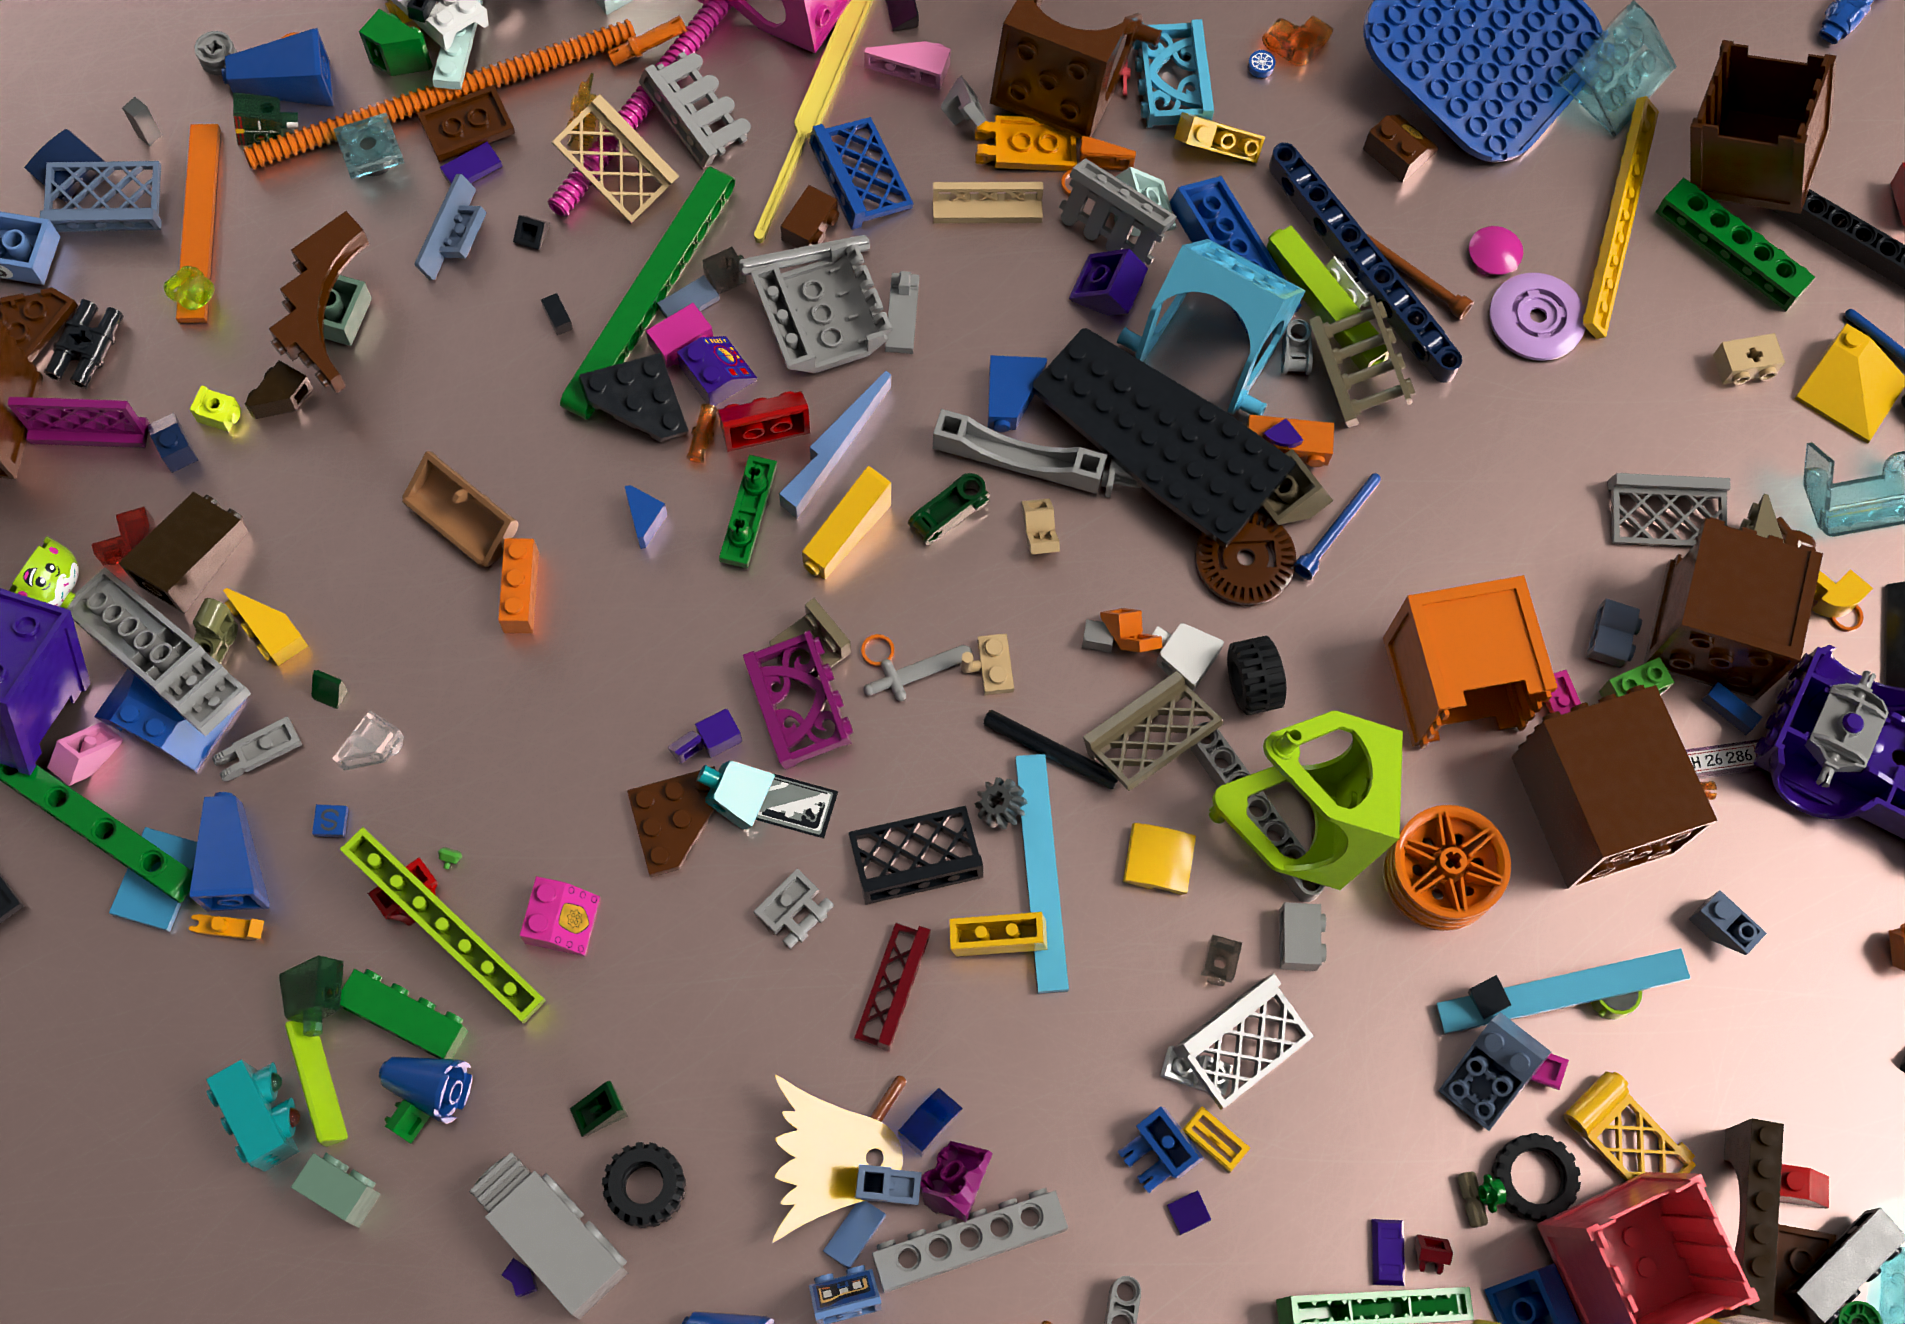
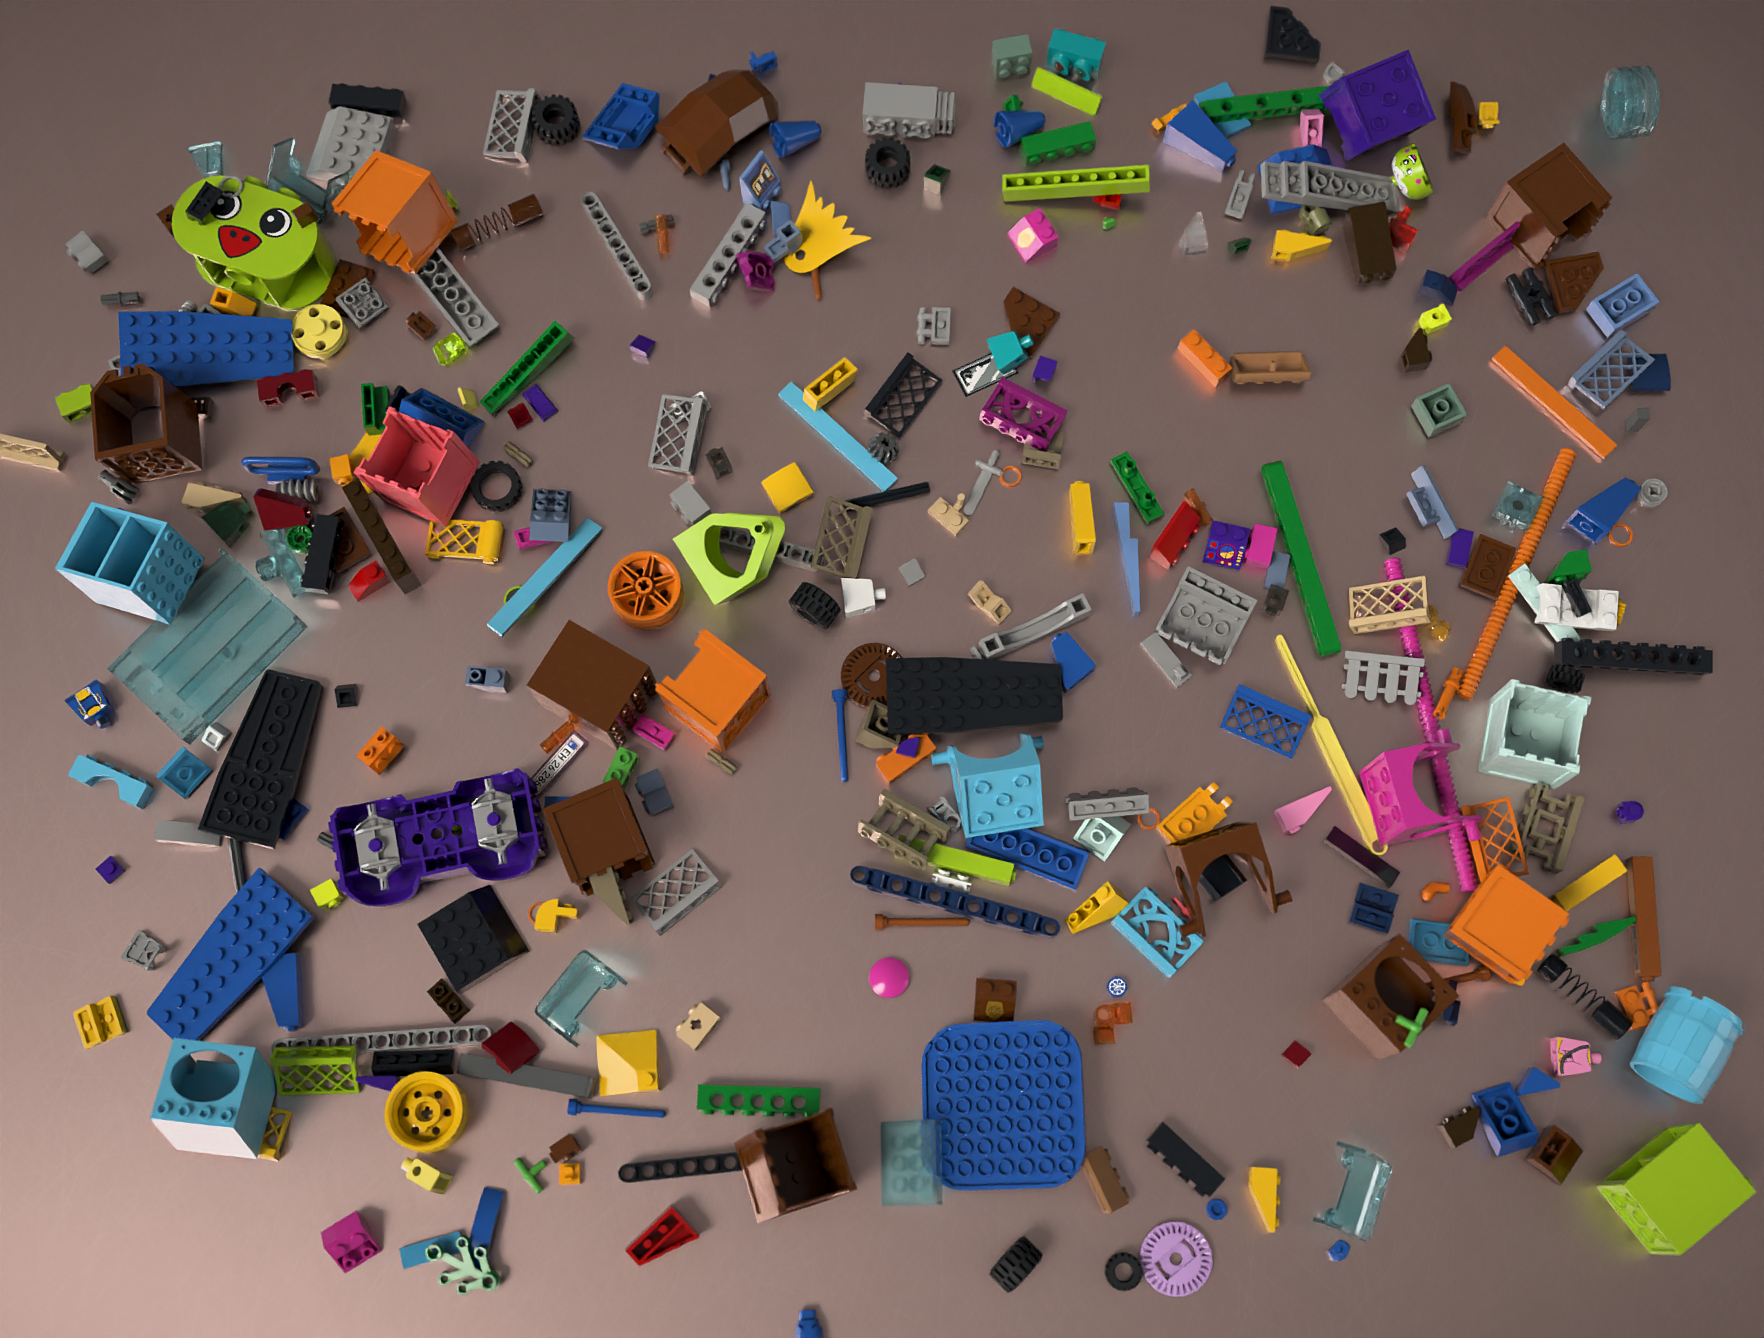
camera: 145 degrees right, 5 degrees up
clear neon green piece [163,266,215,310] -> none
clear green torso [233,92,299,146] -> none
reddish brown arch [269,211,369,394] -> none
clear green torso [279,955,344,1037] -> none
blue tile [312,804,349,838] -> none
black piece [541,293,573,336] -> none
black plate [578,353,689,442] -> none
blue slope [624,485,668,549] -> none
dark purple slope [668,731,704,764] -> none
light grey axle [739,235,870,276] -> none
reddish brown brick [780,185,839,248] -> none
dark red fence [854,923,931,1052] -> none
clear blue slope [898,1088,963,1157] -> none
dark green piece [908,473,990,545] -> none
tan fence [933,182,1043,223] -> none
light grey slope [941,75,986,126] -> none
dark purple slope [1069,248,1148,316] -> none
orange slope [1079,136,1136,171] -> none
orange slope [1100,608,1163,653] -> none
blue brick [1118,1106,1204,1193] -> none
yellow tile [1182,1106,1250,1173] -> none
black slope [1468,975,1511,1020] -> none
green plate [1478,1174,1506,1213] -> none
lavender piece [1489,273,1586,361] -> none
yellow plate [1583,96,1659,339] -> none
reddish brown rock [1777,517,1816,548] -> none

